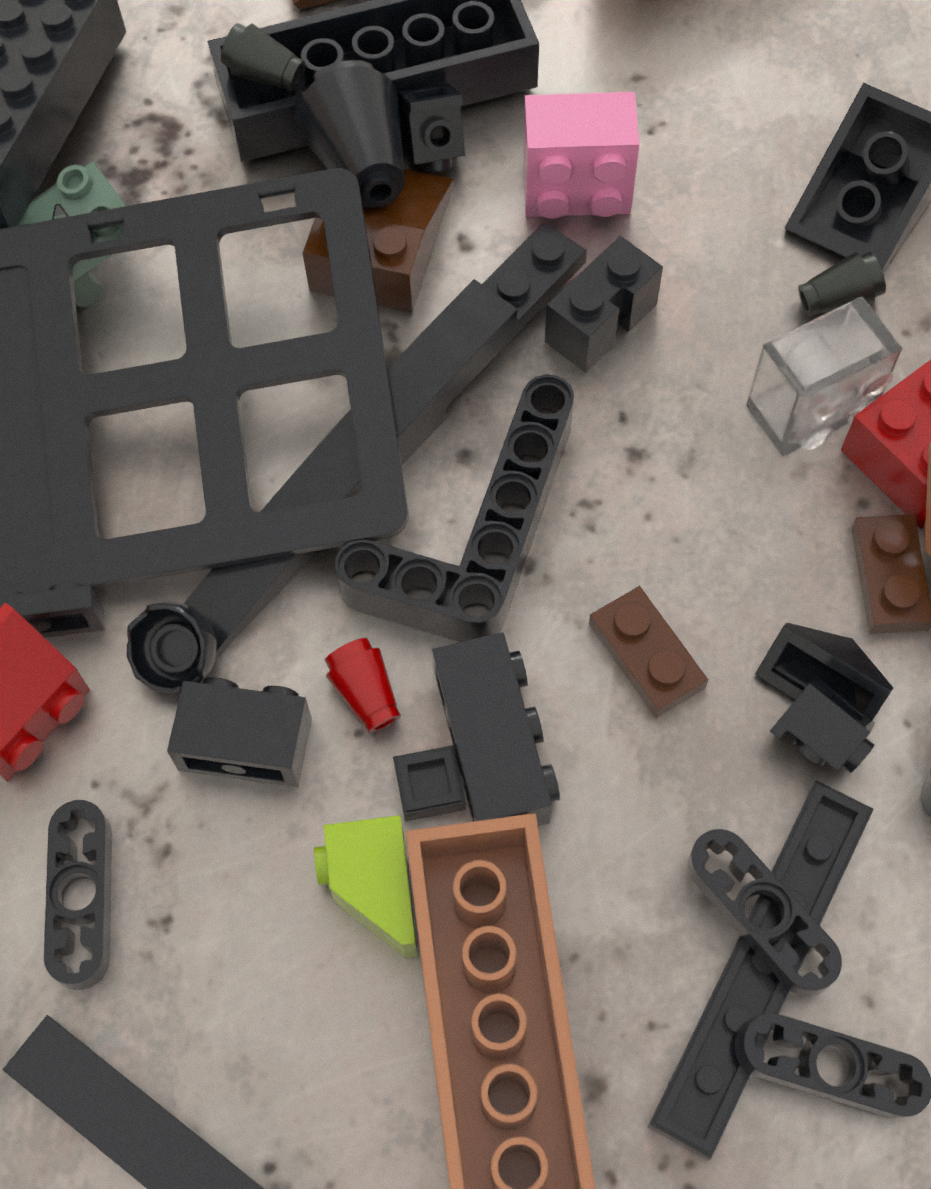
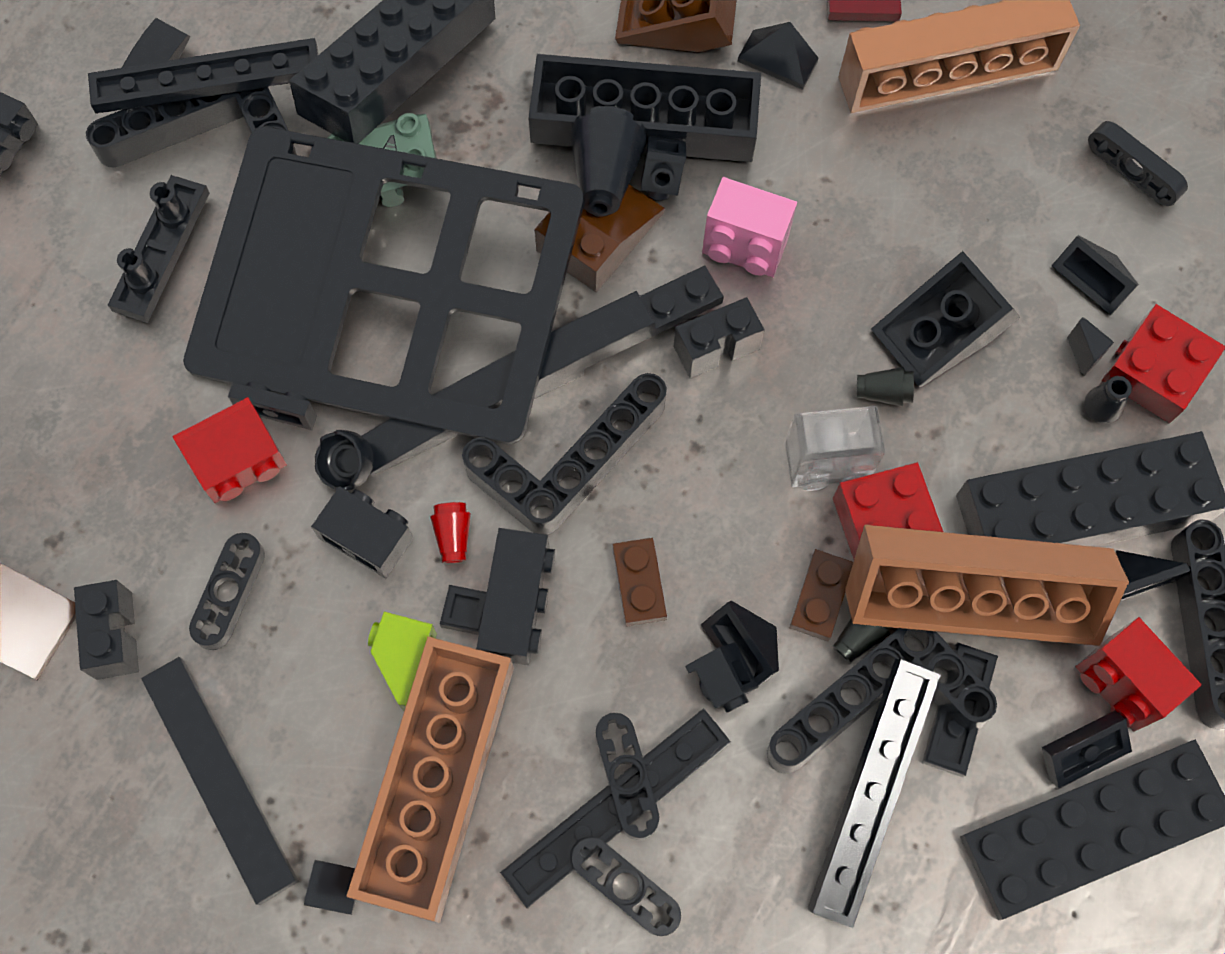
camera: 20 degrees right, 5 degrees up
pearl dark grey cone [221,23,305,91] -> none

